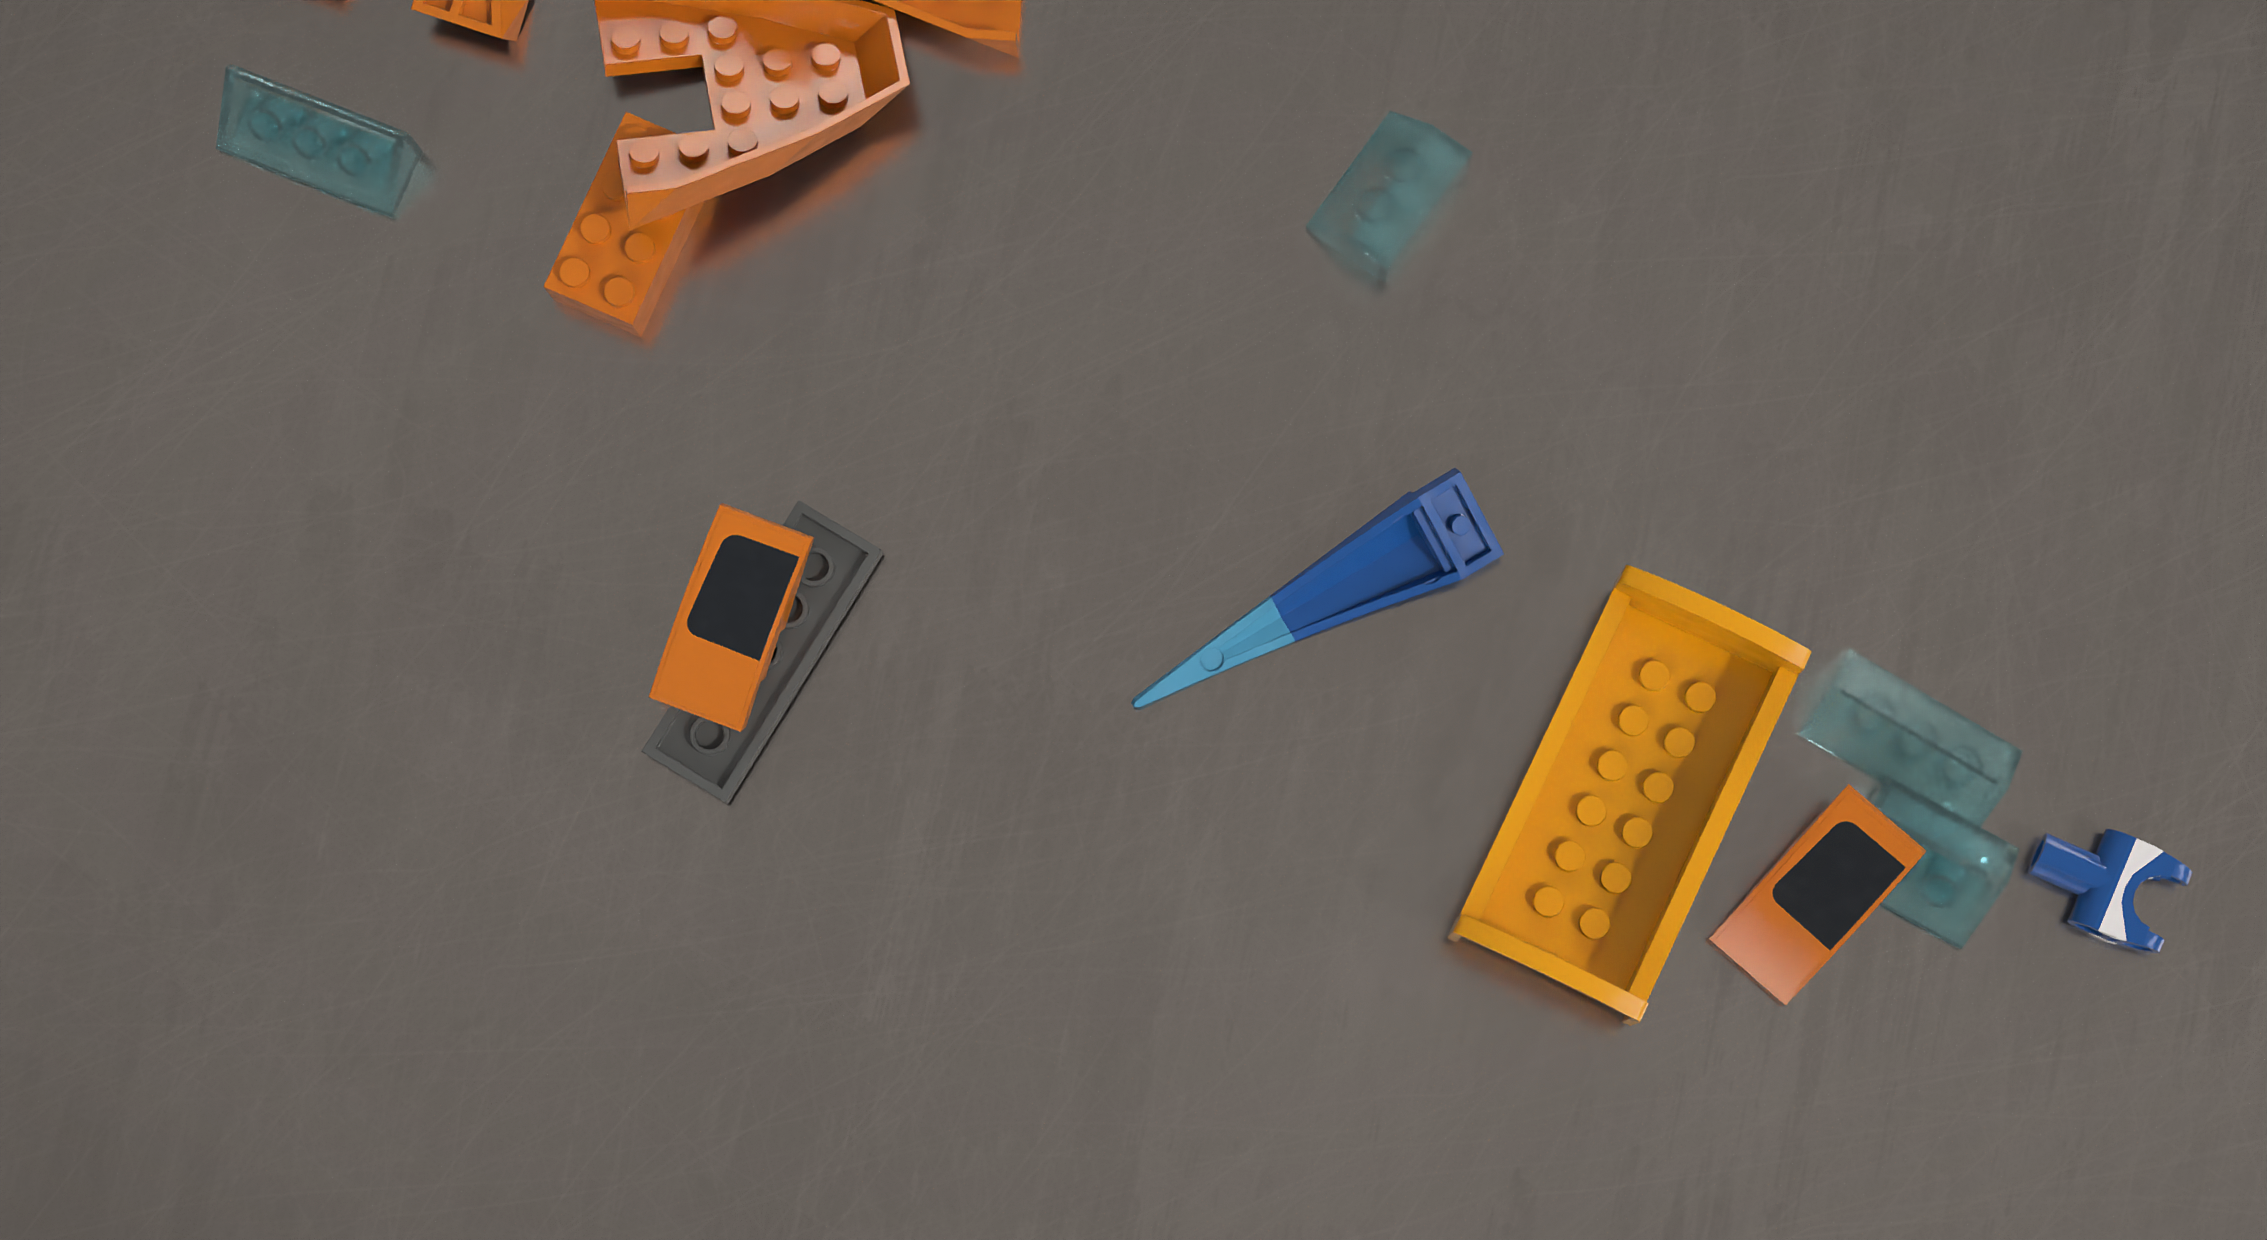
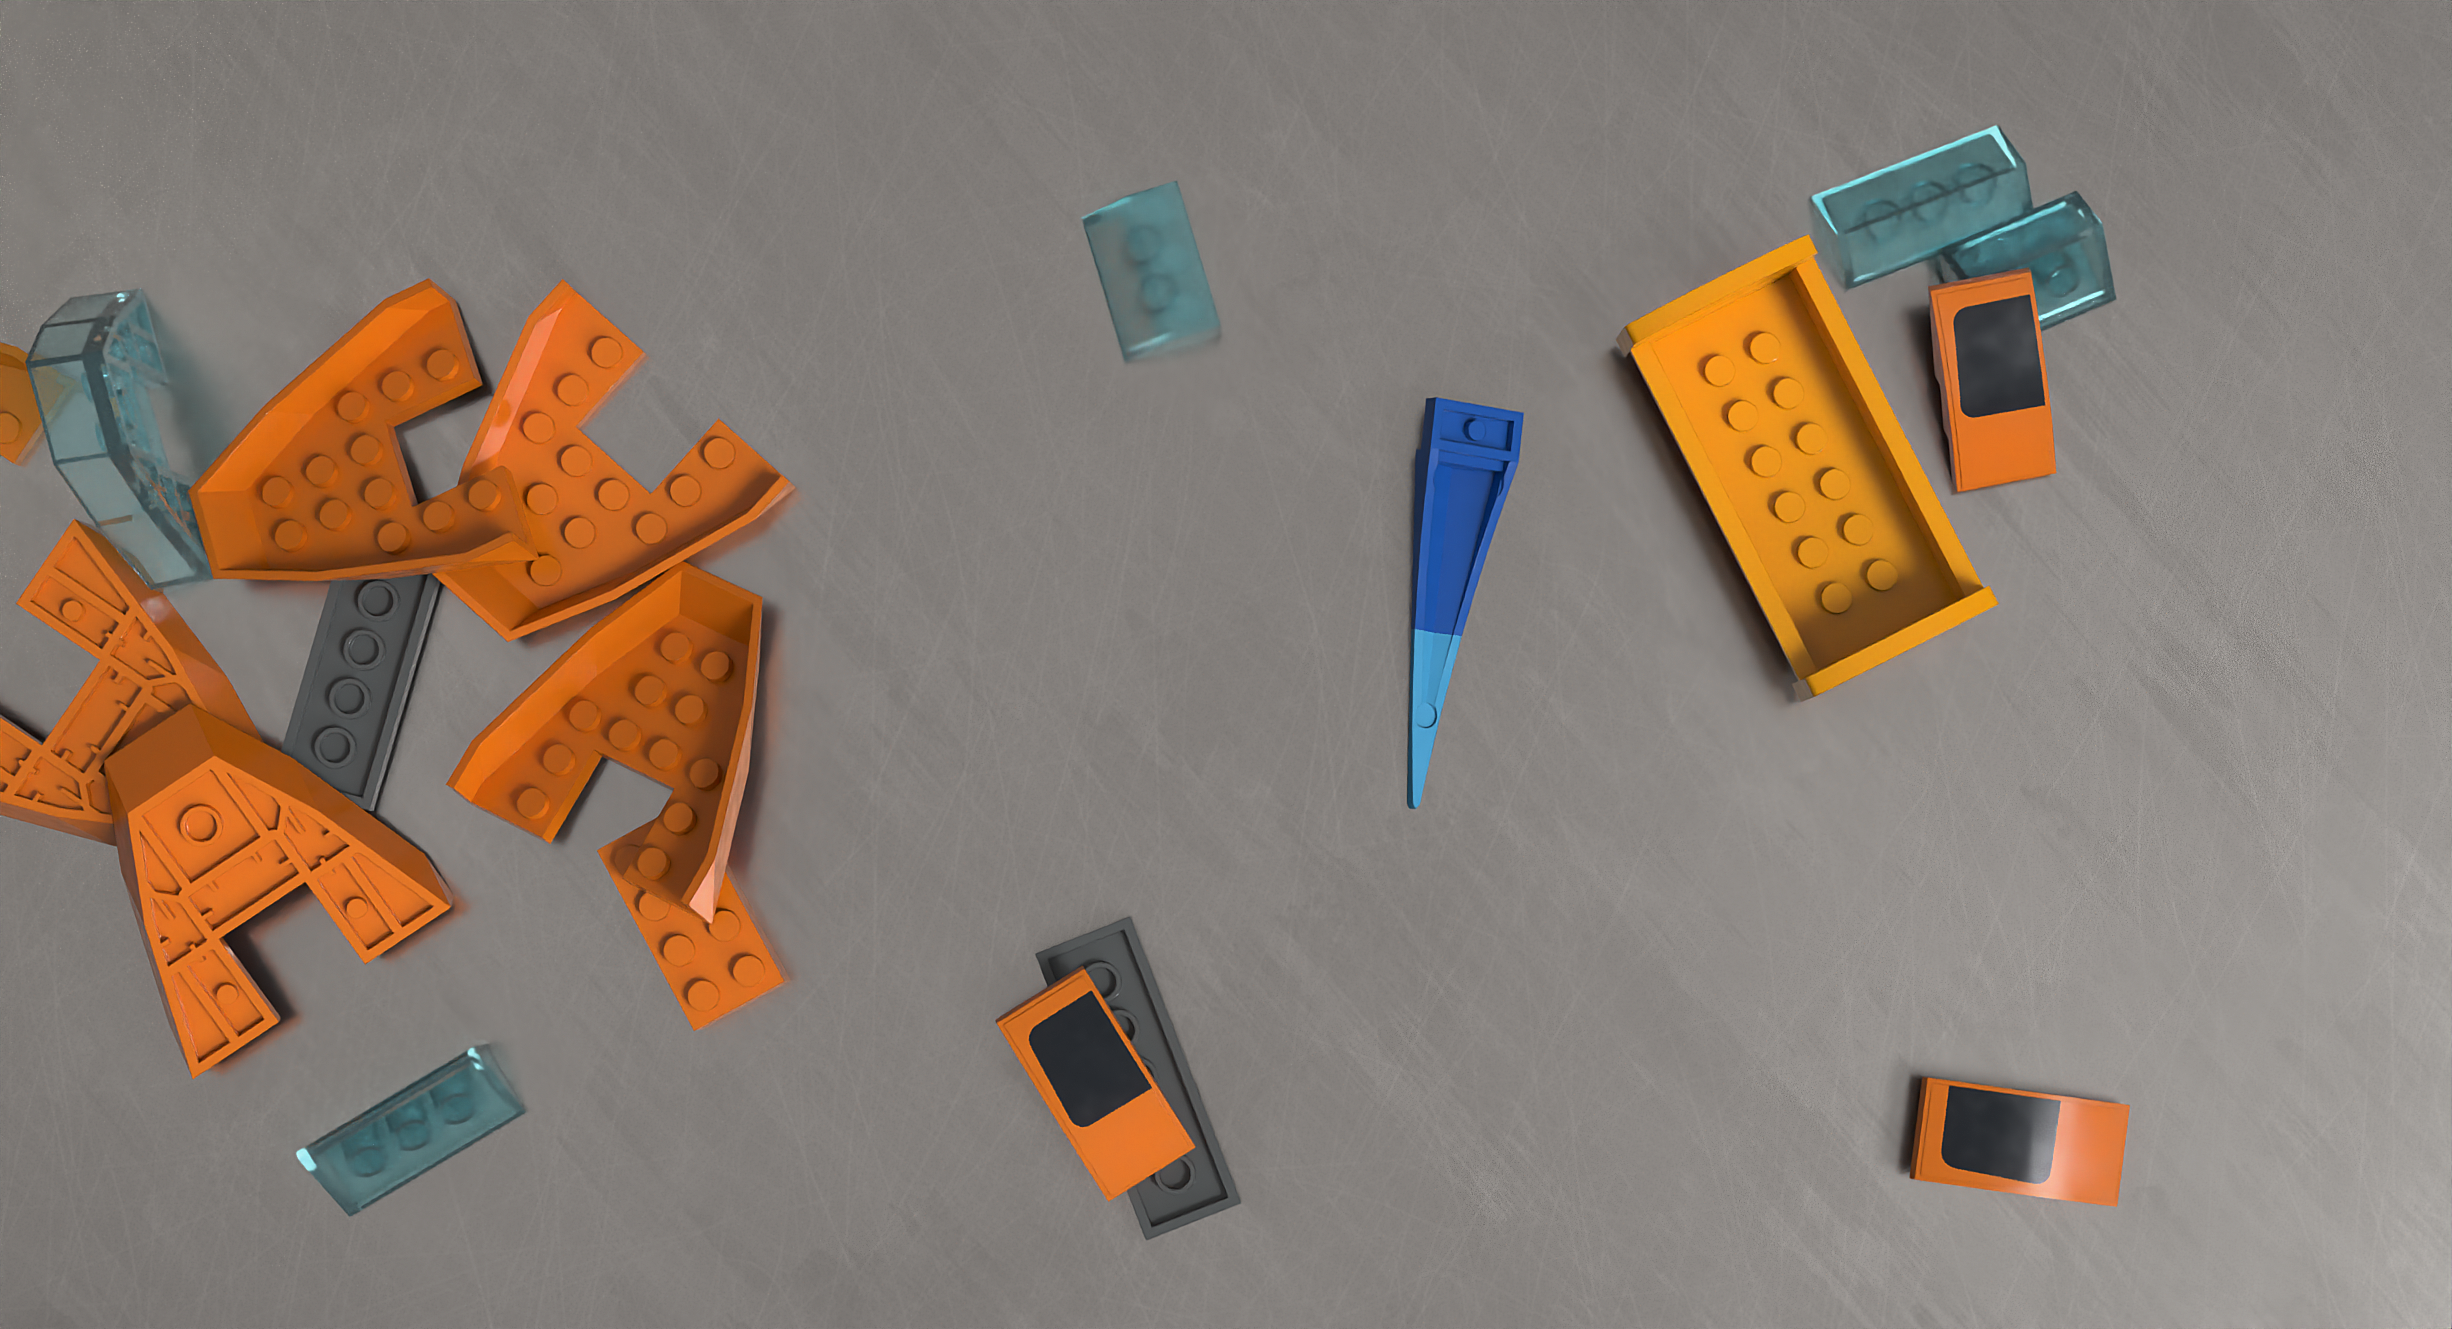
camera: 60 degrees left, 5 degrees up
blue connector [2028,829,2193,953] -> none

